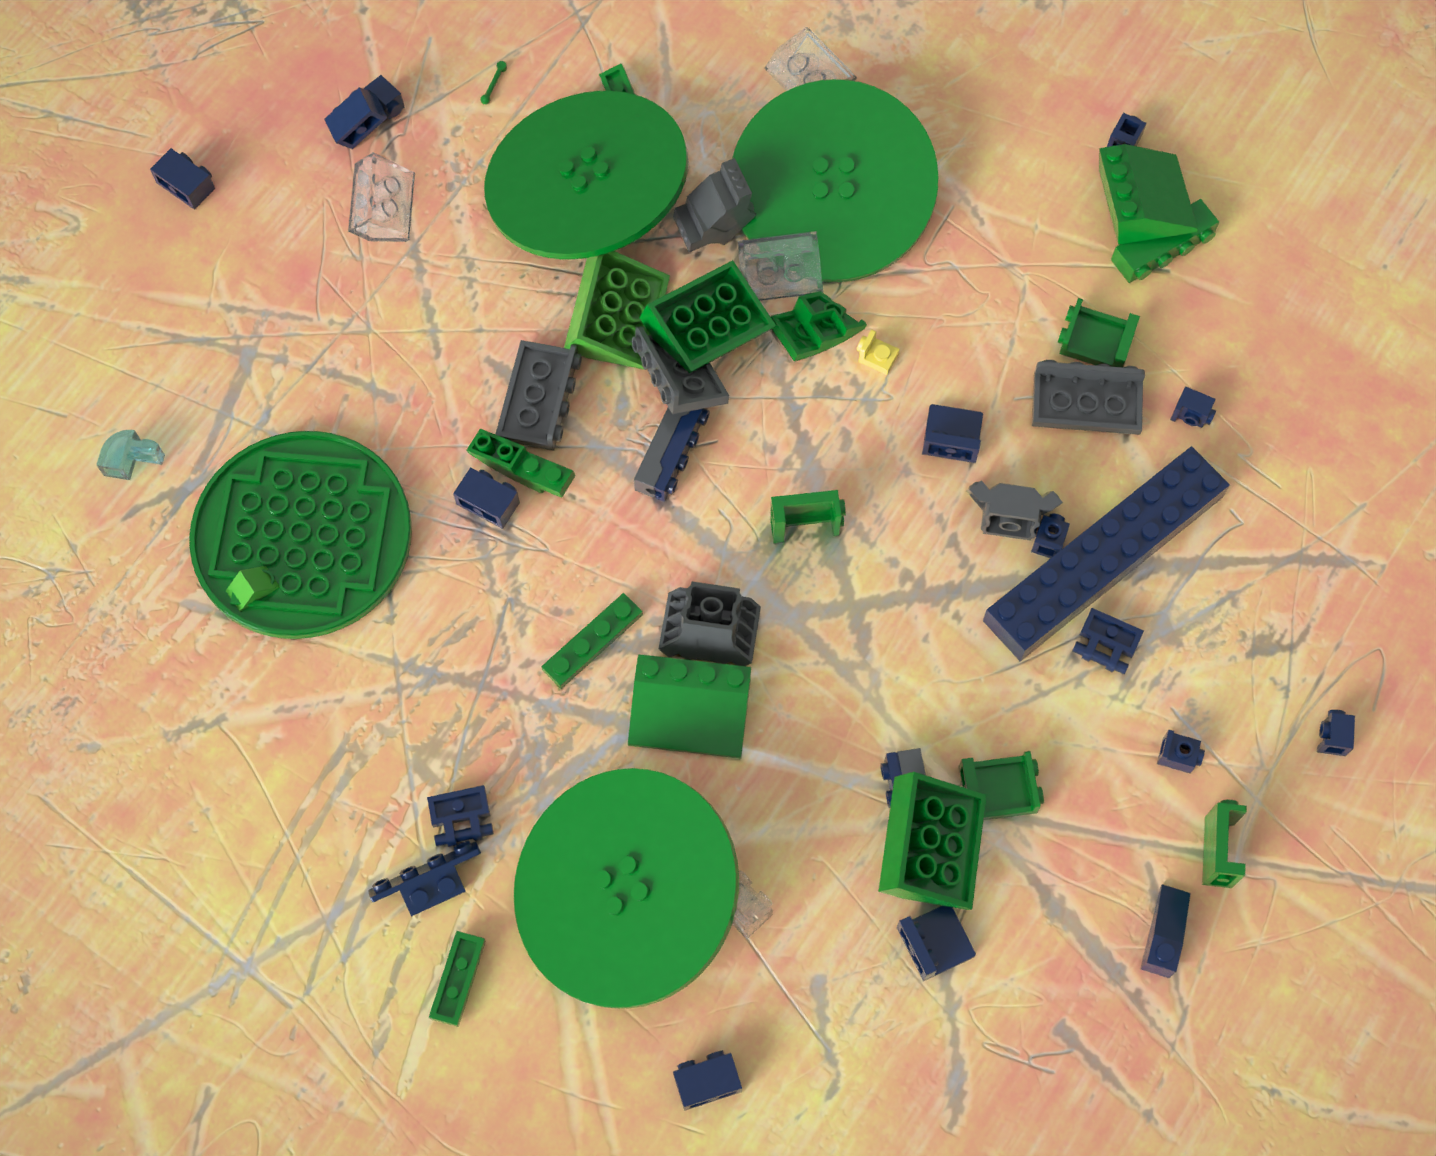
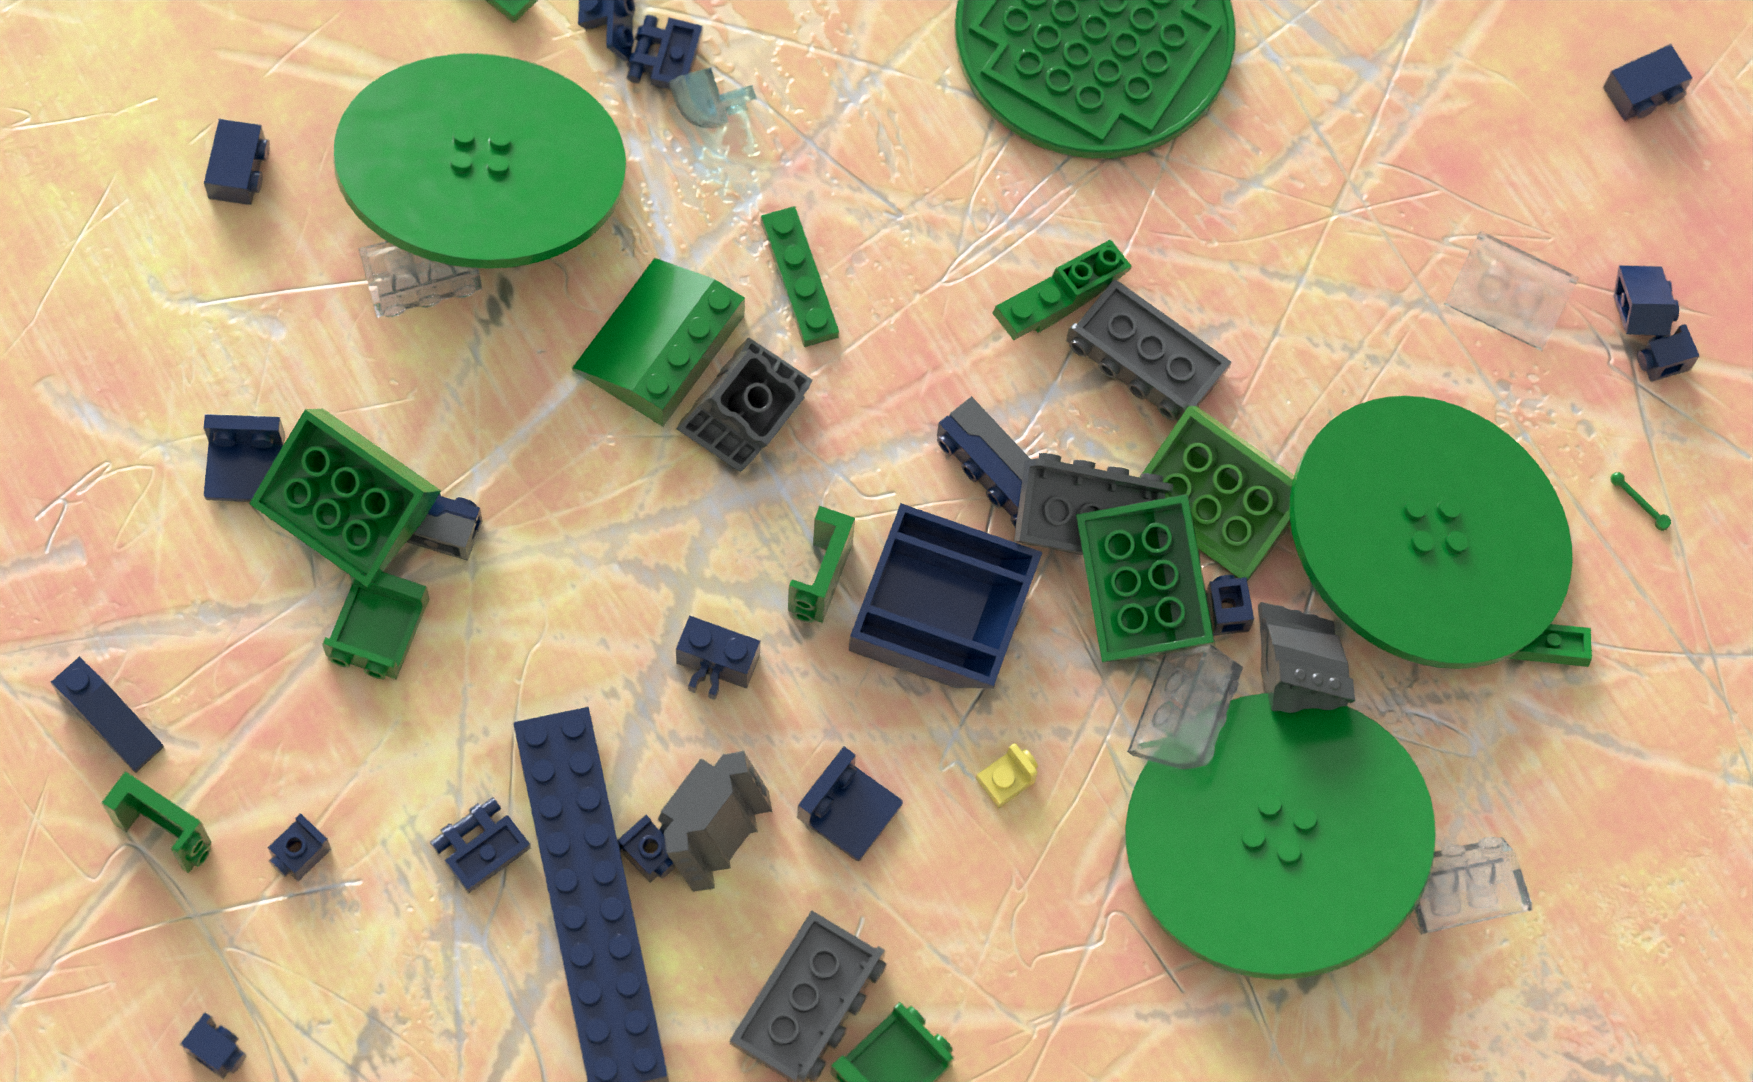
camera: 110 degrees right, 0 degrees up
dark blue brick [453,467,520,529] -> none
green slope [771,291,867,362] -> none
none -> clear light blue brick [669,67,757,129]
none -> dark blue brick [676,615,760,700]
none -> dark blue slope [849,503,1042,689]
none -> dark blue brick [1206,575,1254,636]

